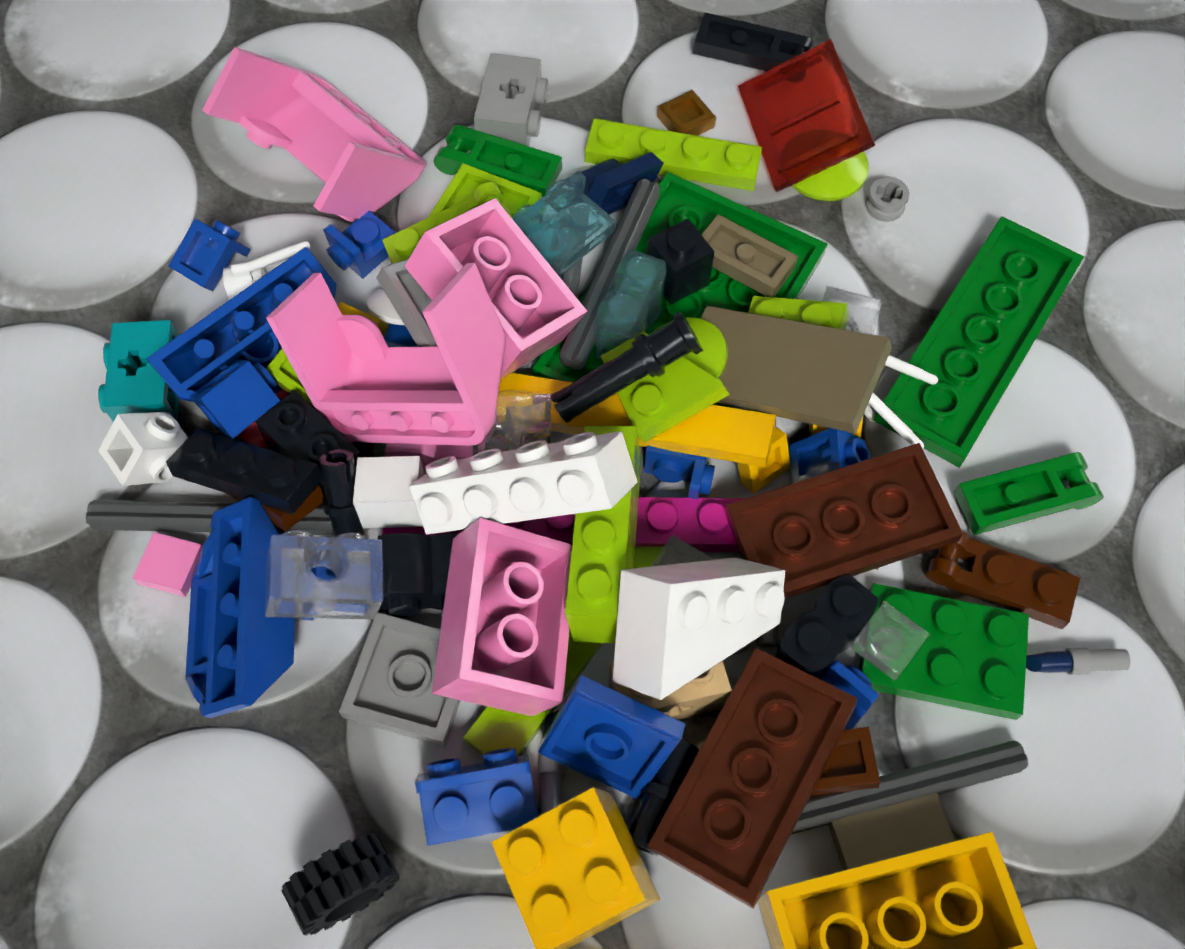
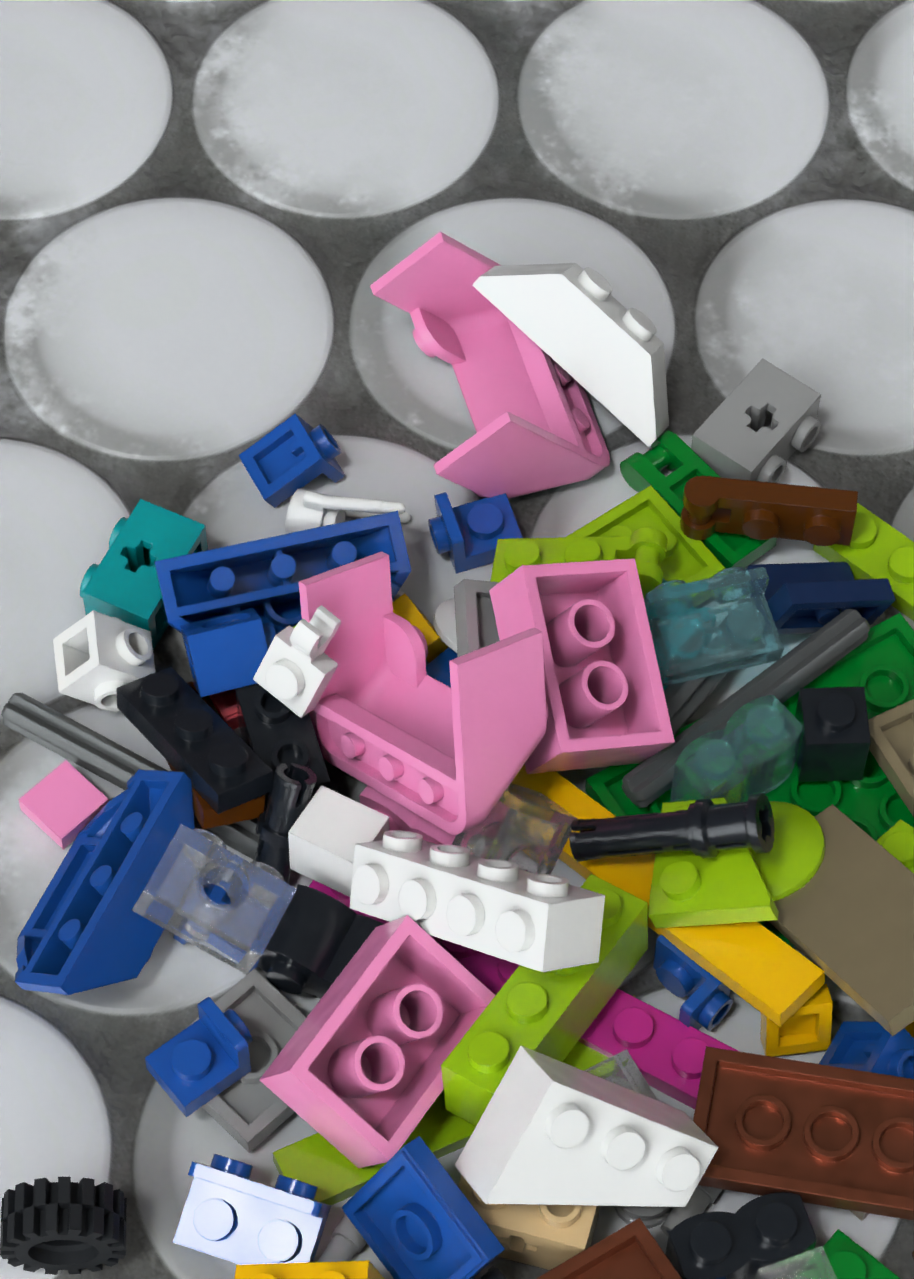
camera: 30 degrees right, 5 degrees down
none -> blue bracket [145,997,253,1117]
none -> white plate [253,605,341,718]
none -> white wedge [472,263,669,447]
none -> reddish brown plate [680,476,858,546]

